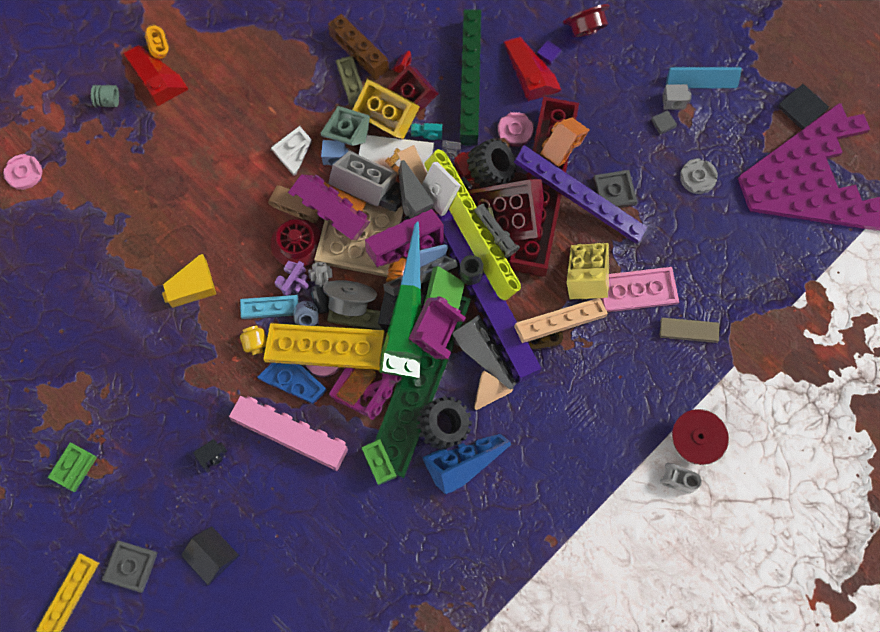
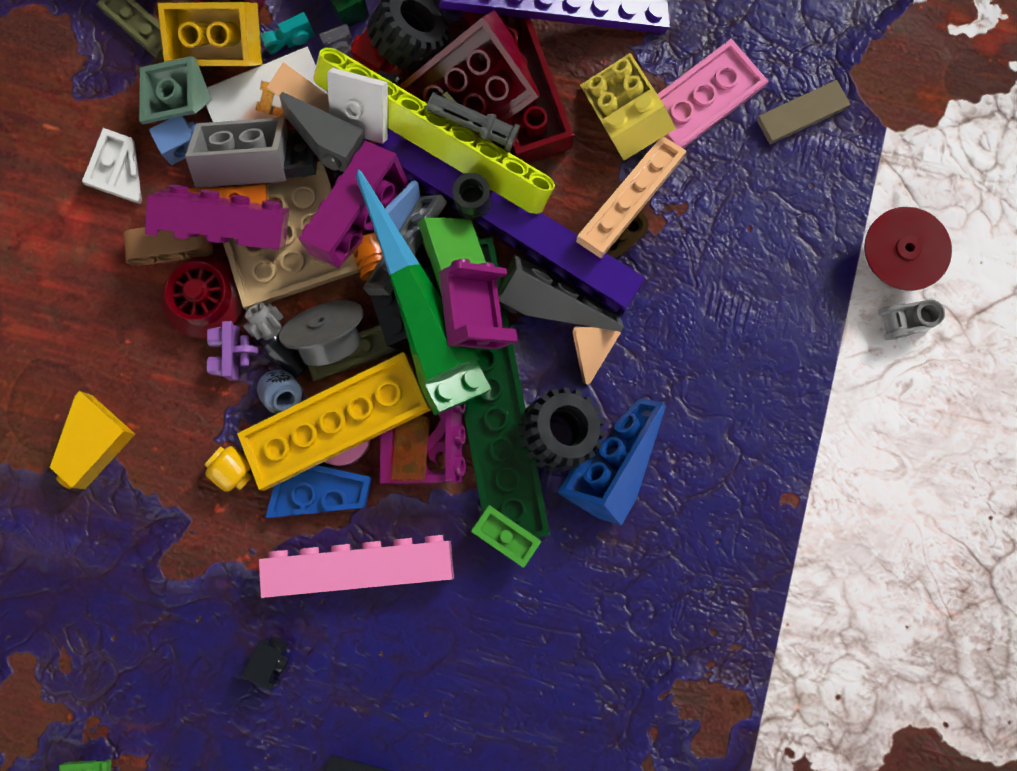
camera: 25 degrees left, 10 degrees up
medium azure tile [240,295,298,319] -> none

